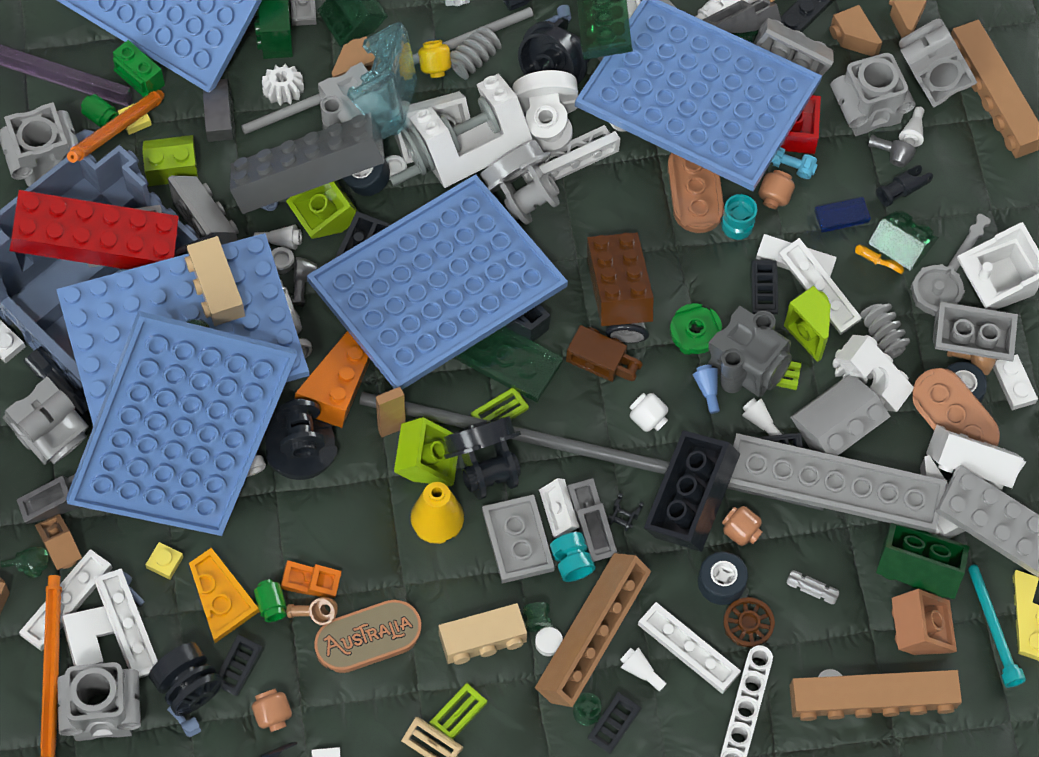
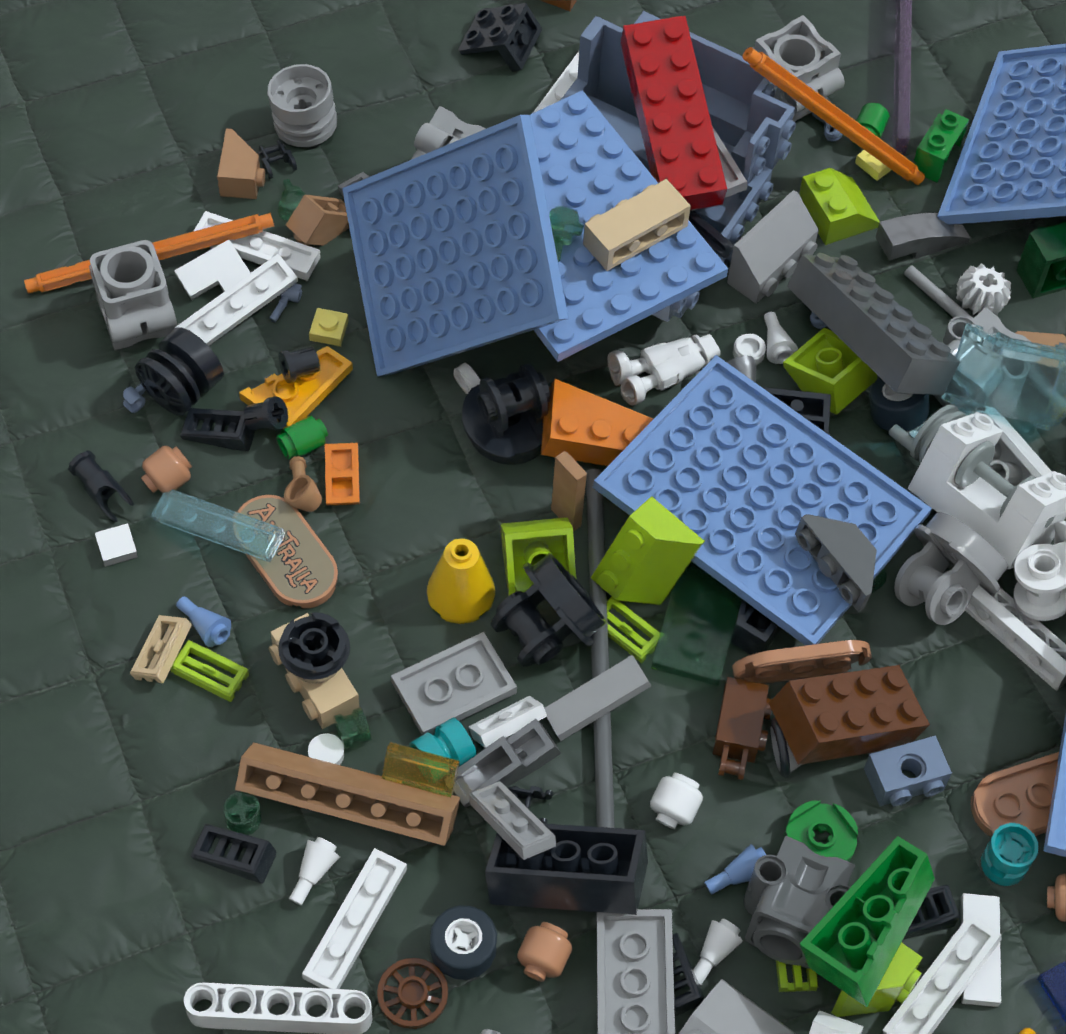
camera: 75 degrees right, 5 degrees down
none -> clear light blue tile [151,489,286,562]
none -> medium blue cone [176,597,231,647]
none -> black bush [243,396,288,431]
none -> black bush [278,347,320,383]
none -> black cone [278,612,350,683]
none -> clear yellow tile [382,742,460,798]
none -> light grey tile [469,781,556,860]
none -> light grey tile [544,655,651,741]
none -> lime slope [591,496,705,605]
none -> nougat tile [732,640,872,684]
none -> dark grey slope [795,514,877,612]
none -> green wedge [799,836,935,1007]
none -> sand blue brick [864,735,952,806]

